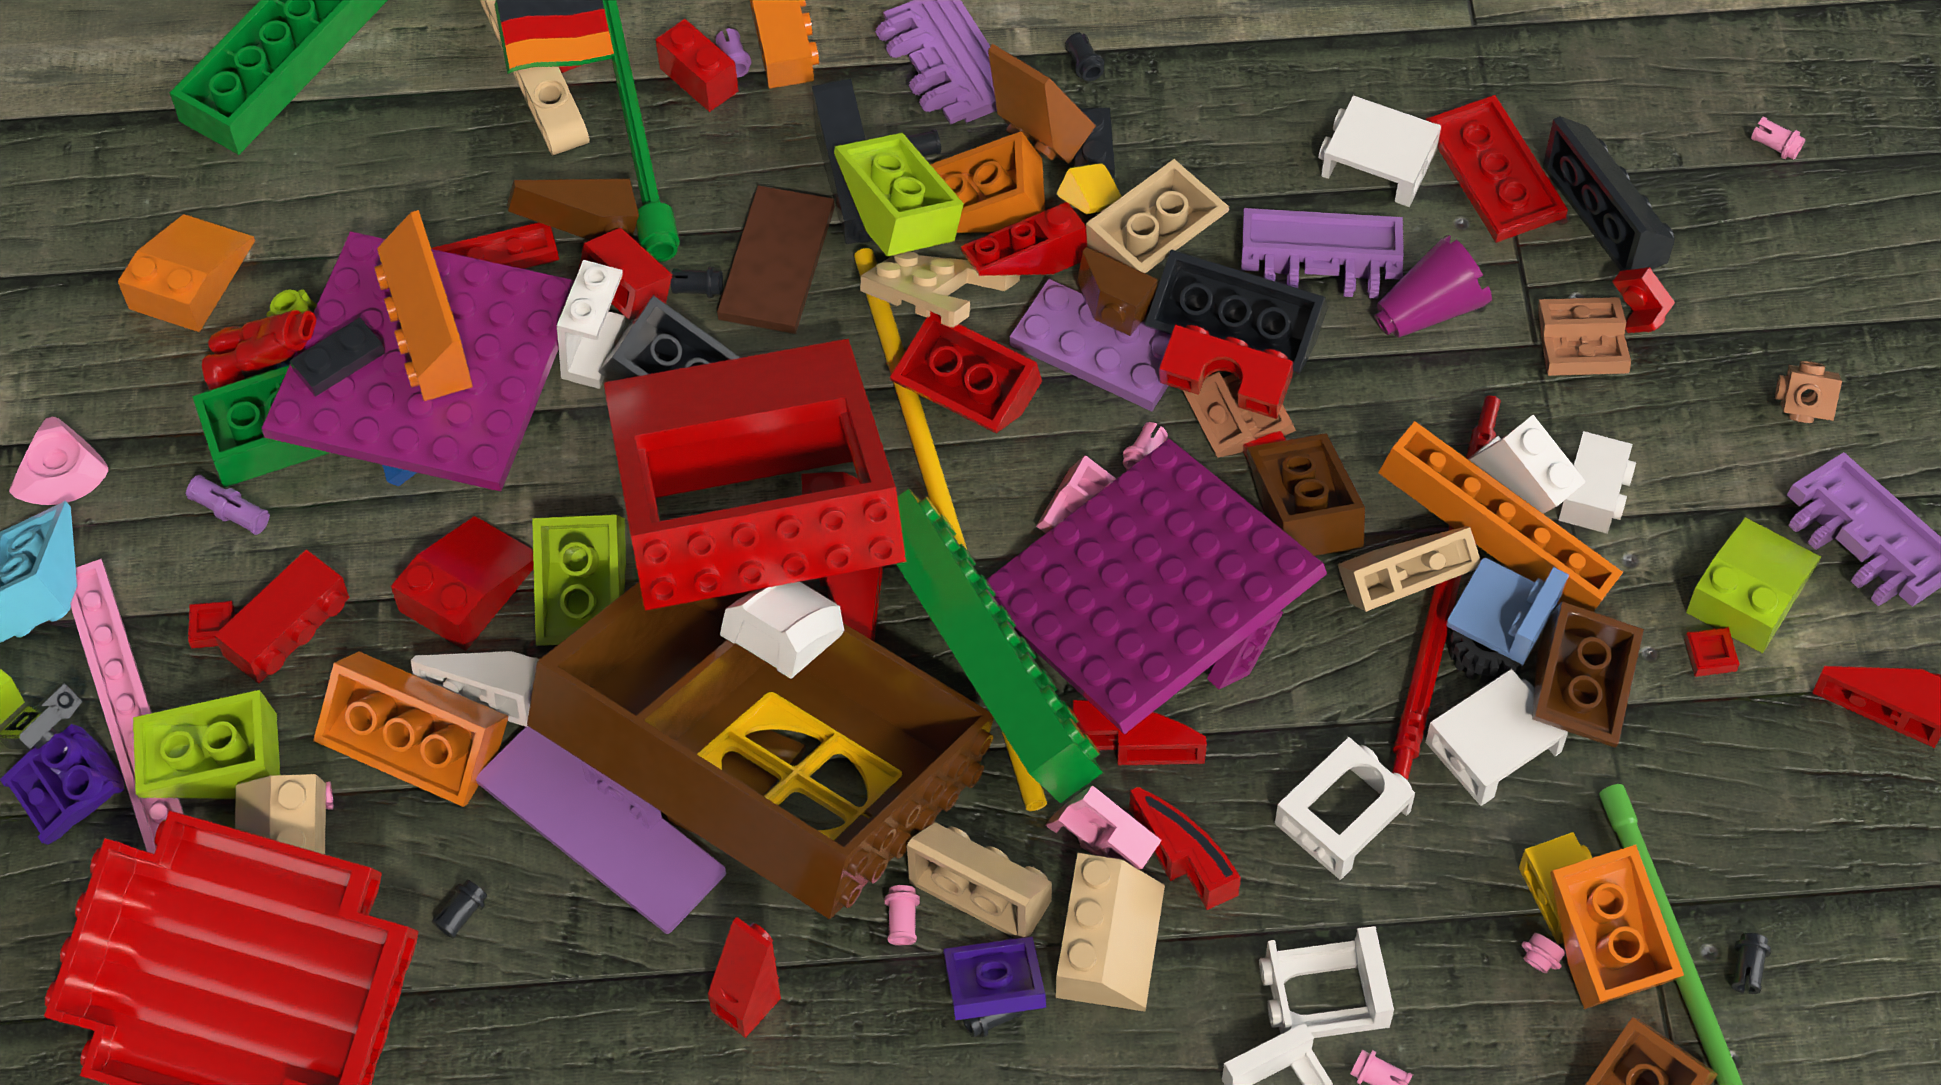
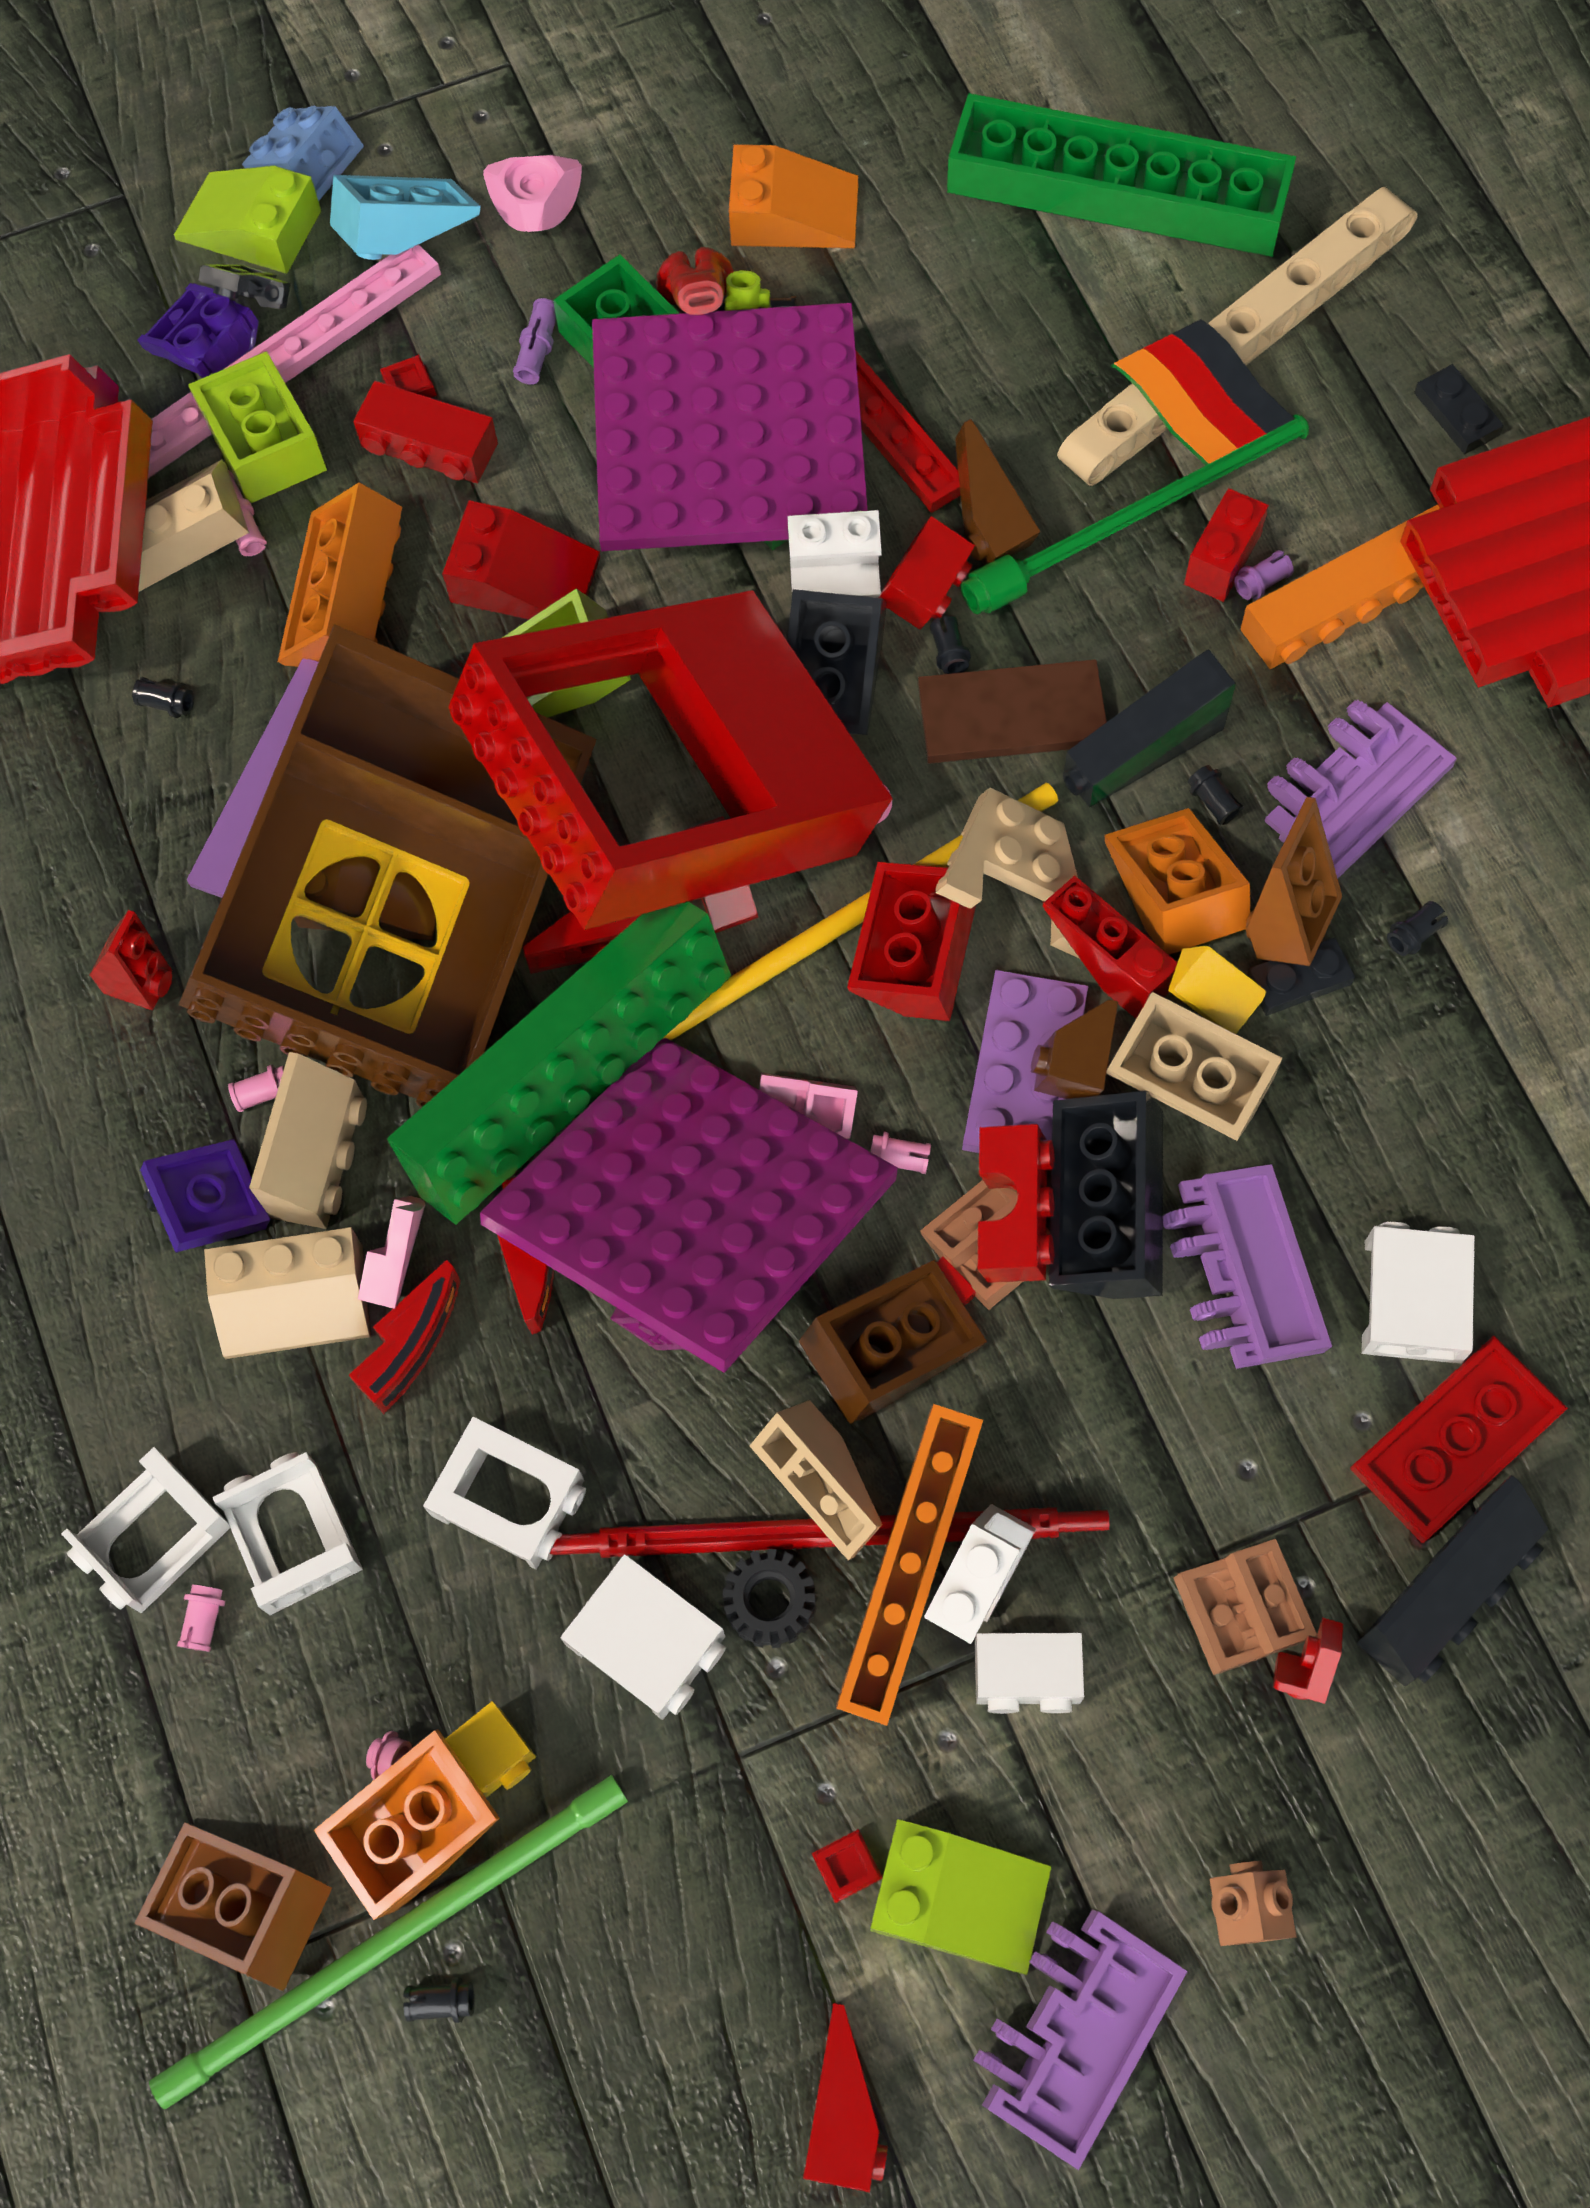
camera: 75 degrees right, 10 degrees up
black plate [290,317,385,397] -> none
orange slope [374,210,473,401] -> none
white slope [411,651,539,727] -> none
white slope [720,582,844,679] -> none
lime slope [834,133,964,256] -> none
magenta cone [1375,234,1492,338] -> none
medium blue bracket [1446,558,1569,665] -> none
reddish brown slope [1532,601,1644,748] -> none

